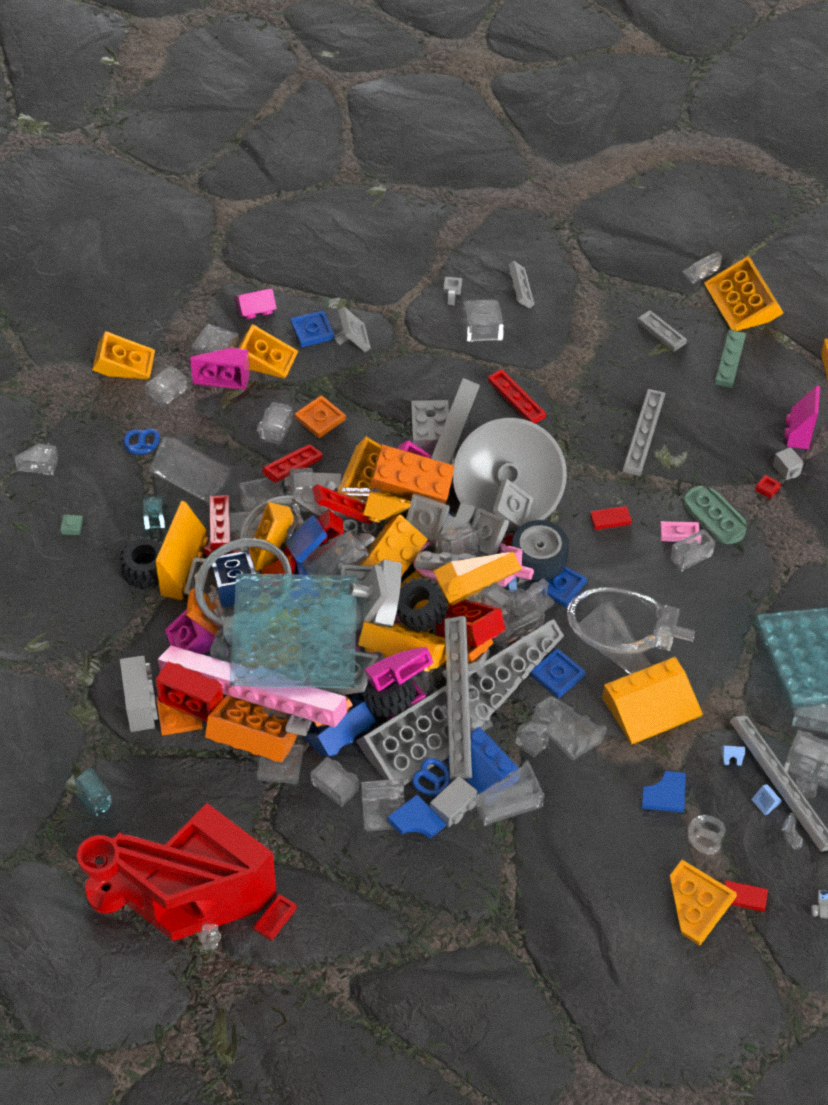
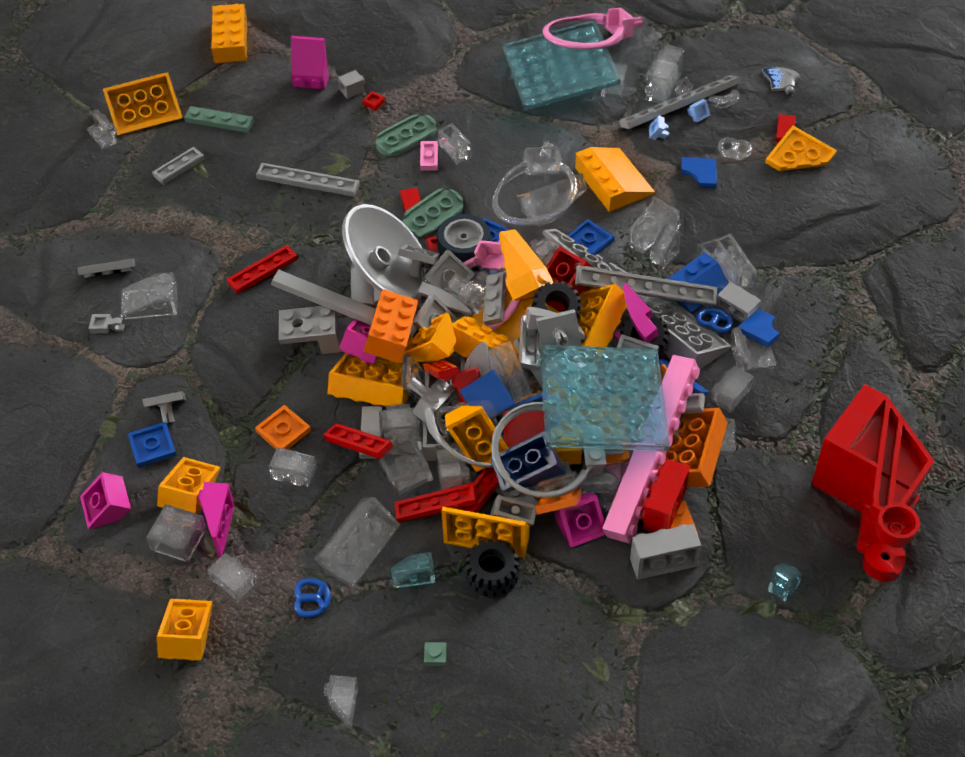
camera: 90 degrees left, 0 degrees up
none -> sand green tile [402,189,463,239]

